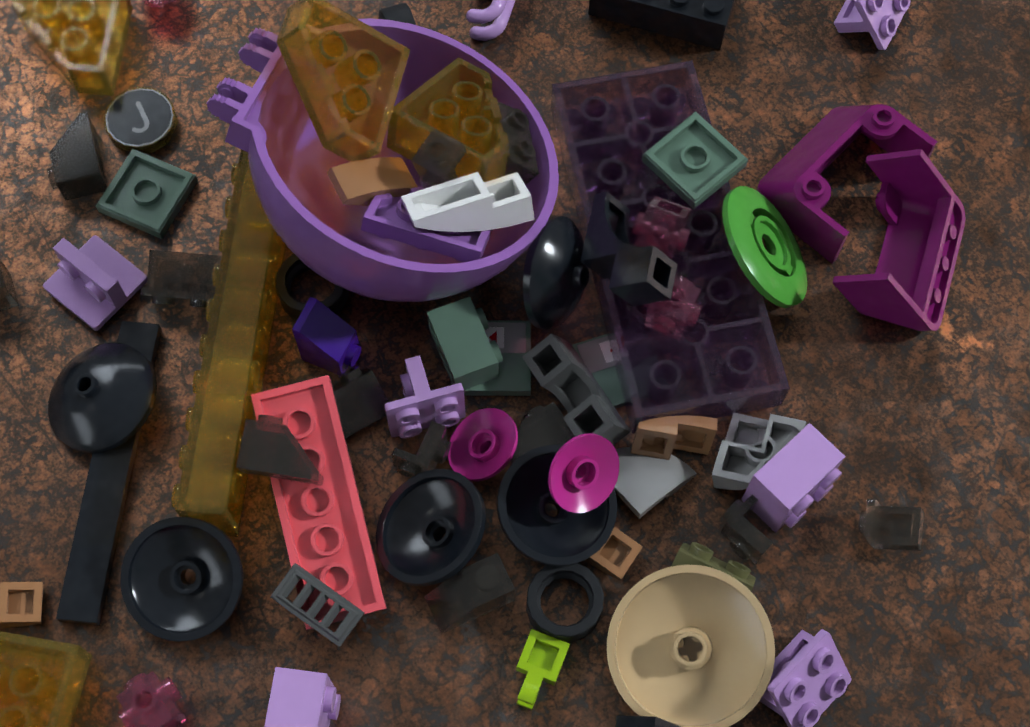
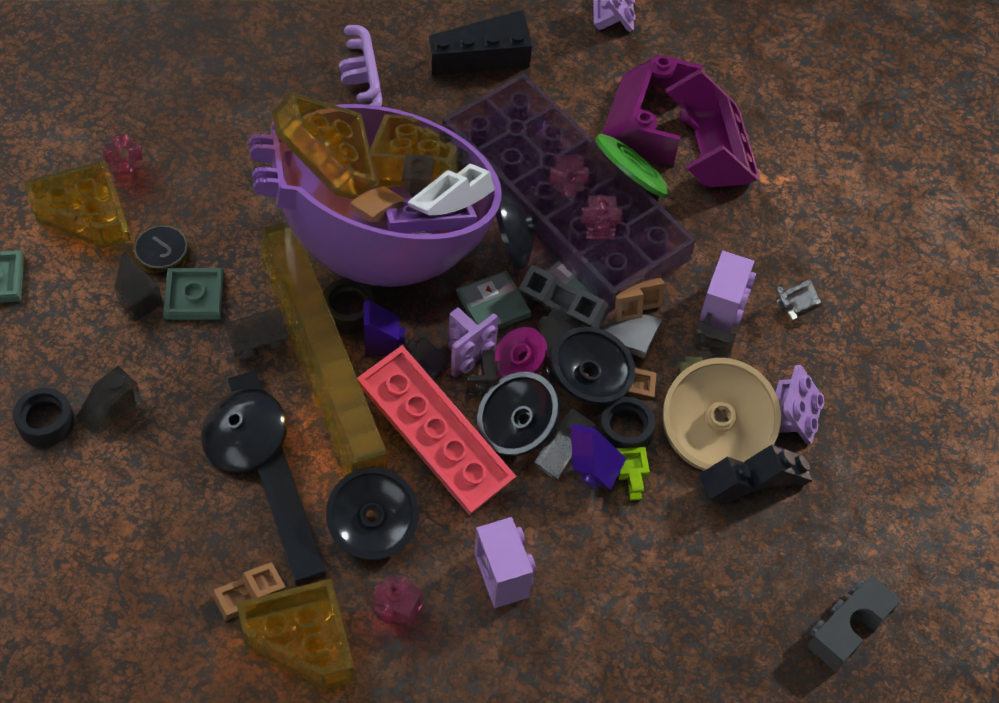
camera: 30 degrees left, 10 degrees down
lavender bracket [43,235,148,331] -> none
clear smoke slope [236,415,324,485] -> none
dark grey slope [270,563,364,647] -> none
sand green brick [427,297,503,390] -> none
dark pink dish [548,433,619,513] -> none
black arch [580,191,678,306] -> none
sand green tile [642,111,748,210] -> none
light grey slope [712,413,806,490] -> none
none -> dark purple slope [571,424,627,489]

